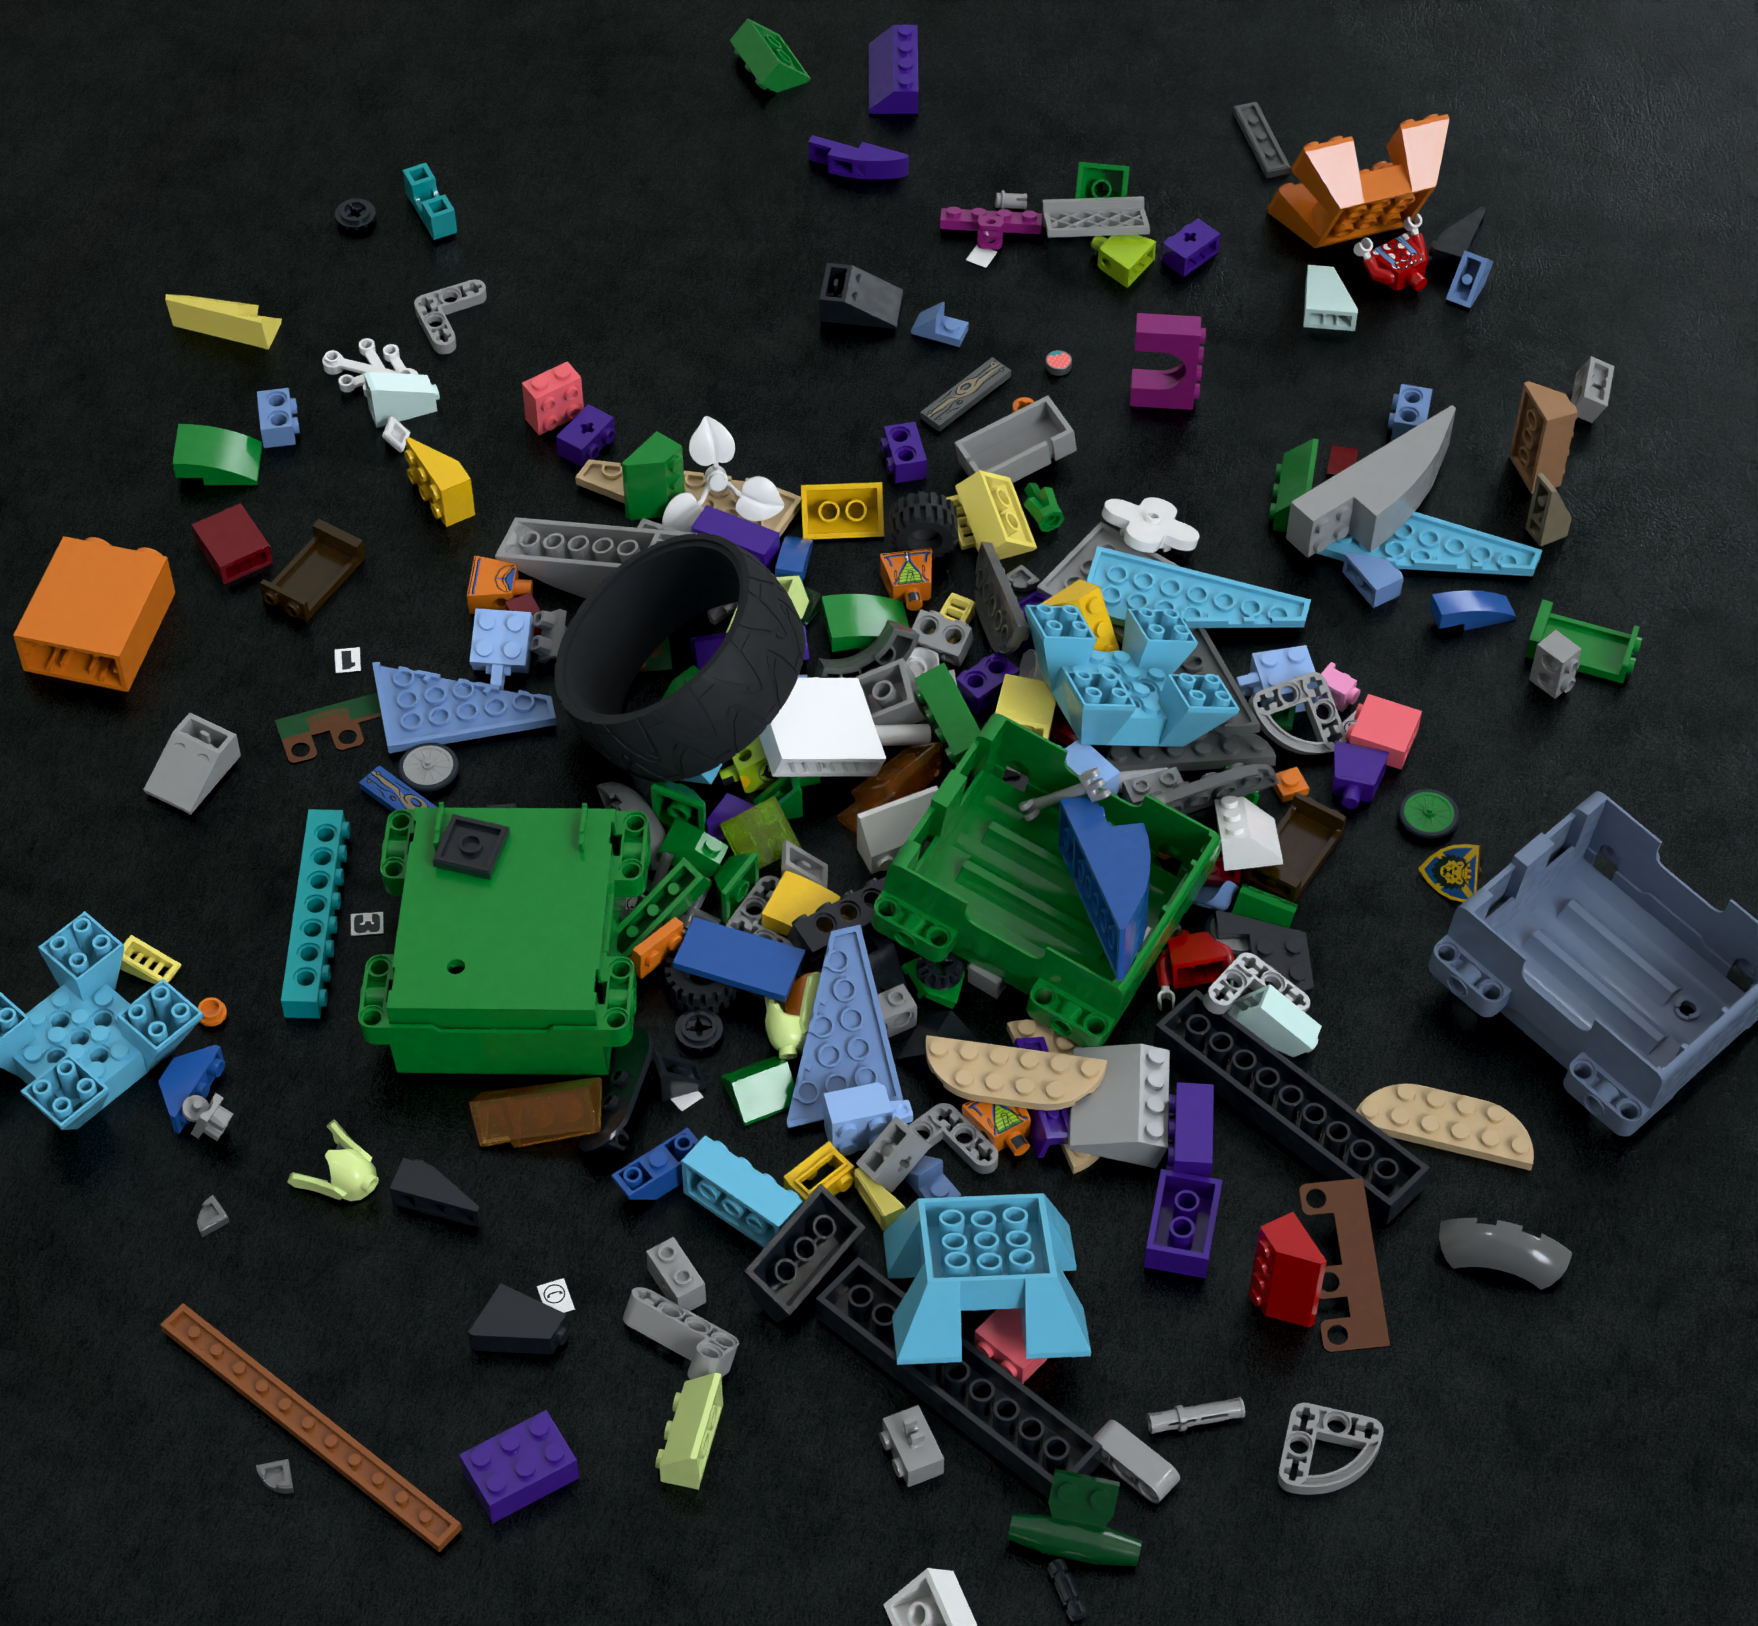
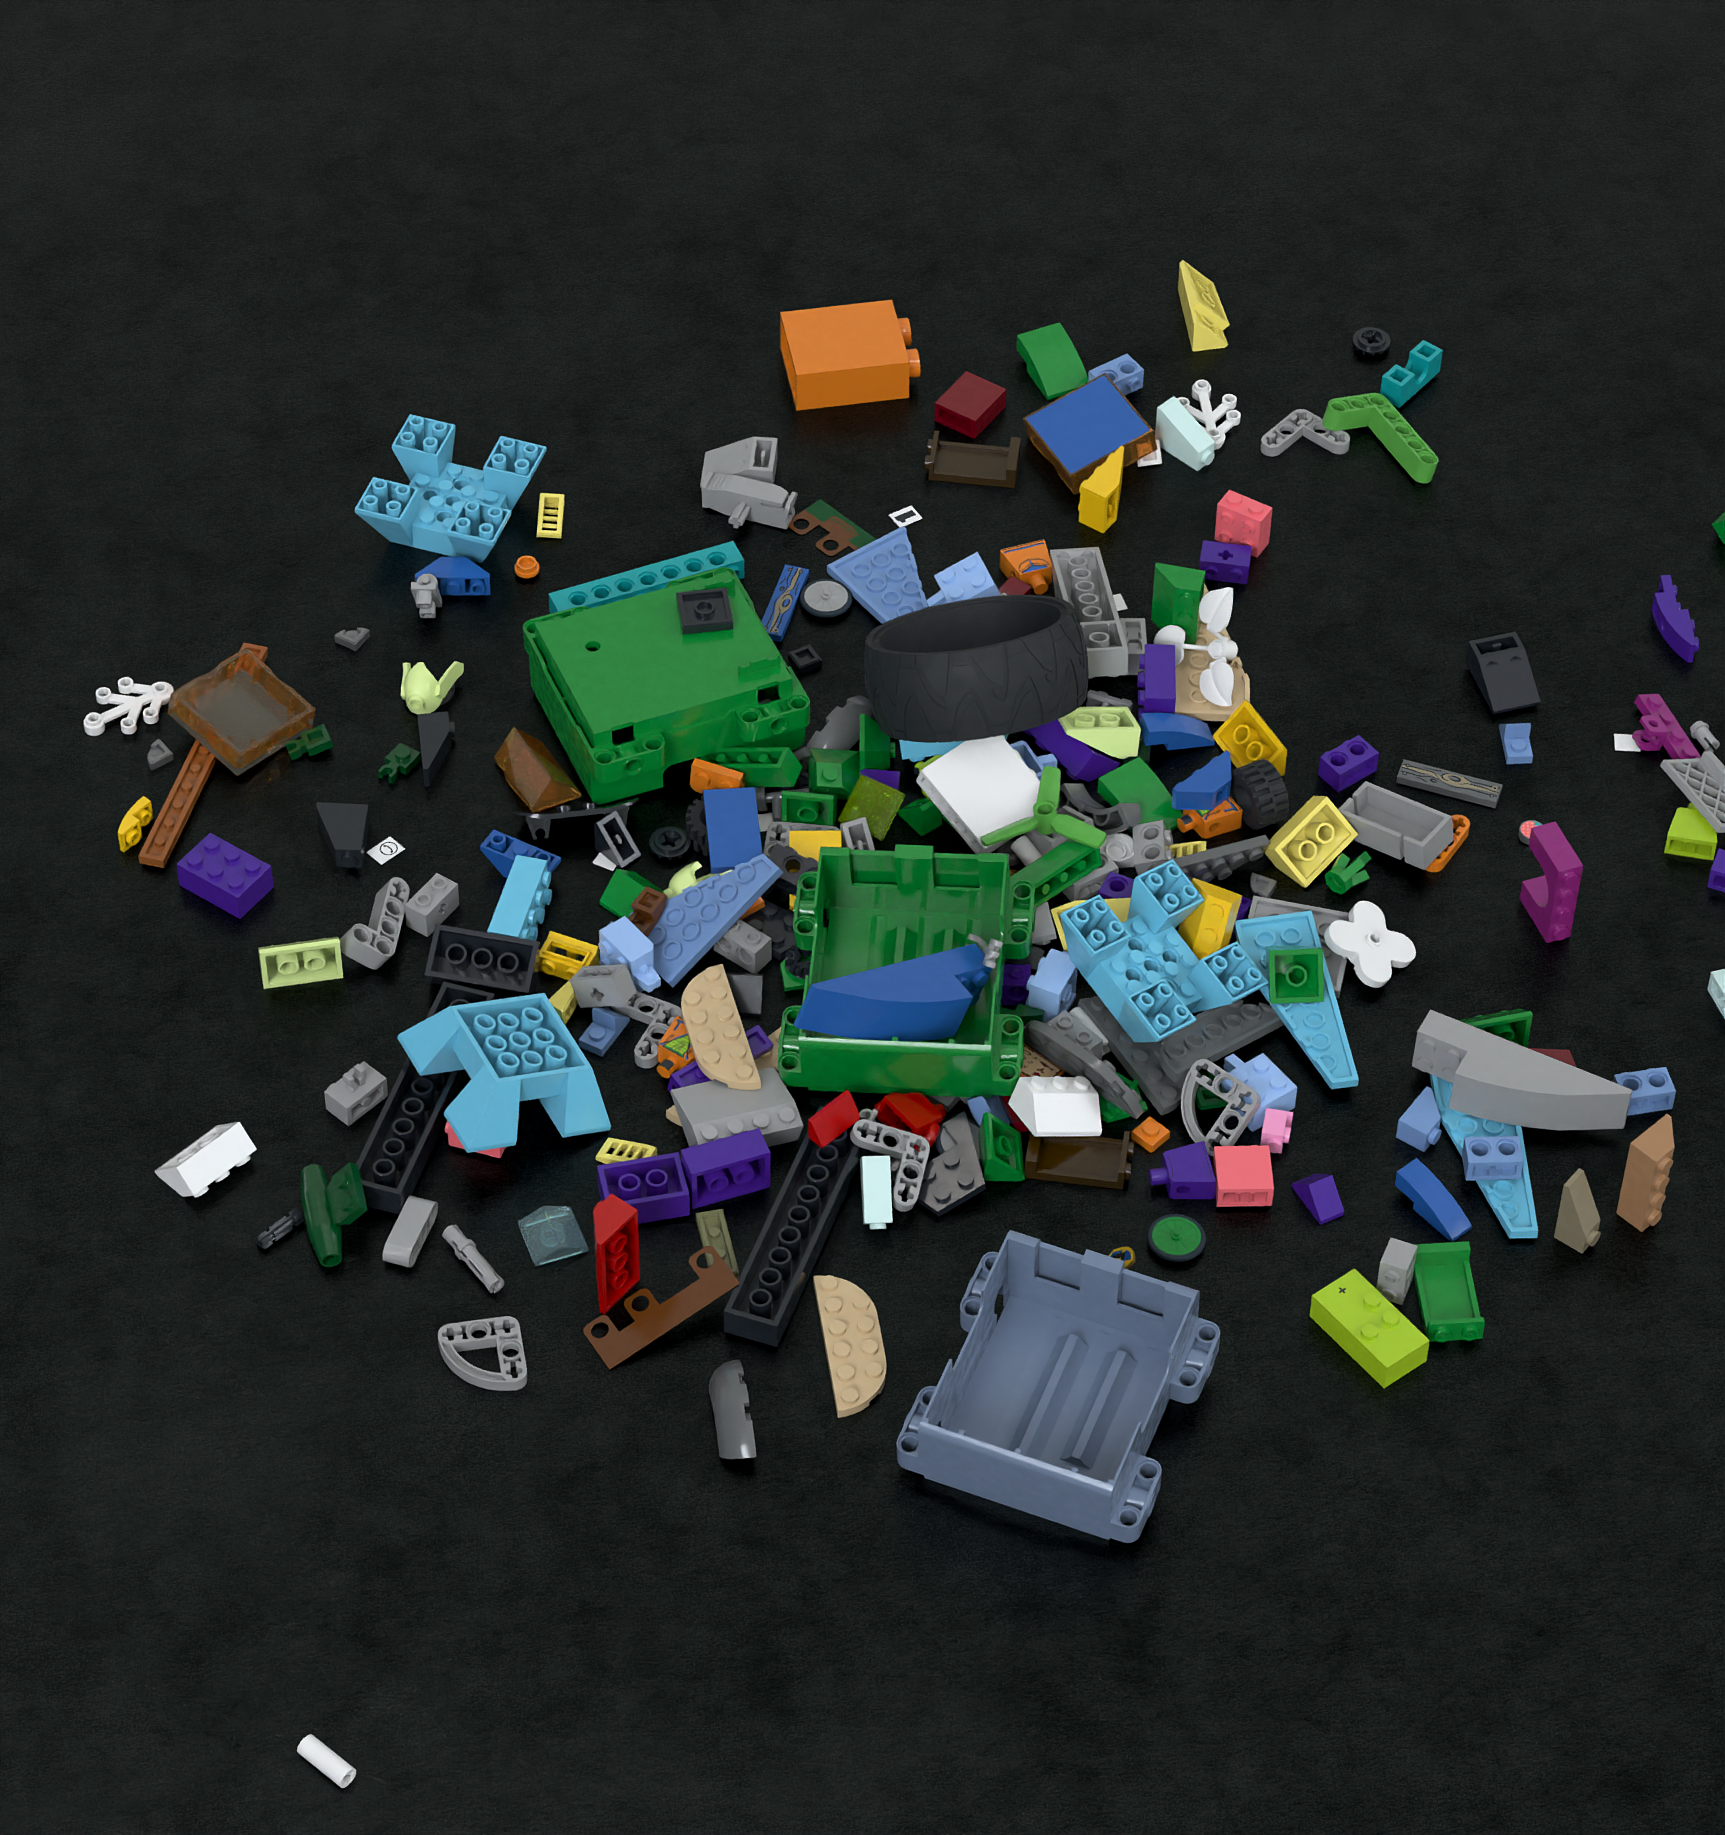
camera: 65 degrees right, 5 degrees down
none -> white plant [84,677,174,736]
none -> yellow slope [118,796,153,852]
none -> clear orange tile [168,647,316,776]
none -> dark green plate [285,724,334,760]
none -> dark green plate [378,743,421,784]
none -> clear light blue slope [518,1206,588,1266]
none -> light yellow slope [596,1138,657,1164]
none -> reddish brown slope [628,886,668,938]
none -> olive tile [695,1209,739,1279]
none -> light grey piece [701,471,798,529]
none -> red slope [808,1090,860,1148]
none -> bright green piece [980,766,1107,849]
none -> blue tile [1023,373,1157,495]
none -> blue slope [1172,750,1231,810]
none -> green slope [1266,945,1324,1004]
none -> dark purple slope [1292,1173,1344,1225]
none -> lime brick [1309,1268,1430,1388]
none -> bright green beam [1322,393,1438,483]
none -> medium blue brick [1462,1136,1524,1181]

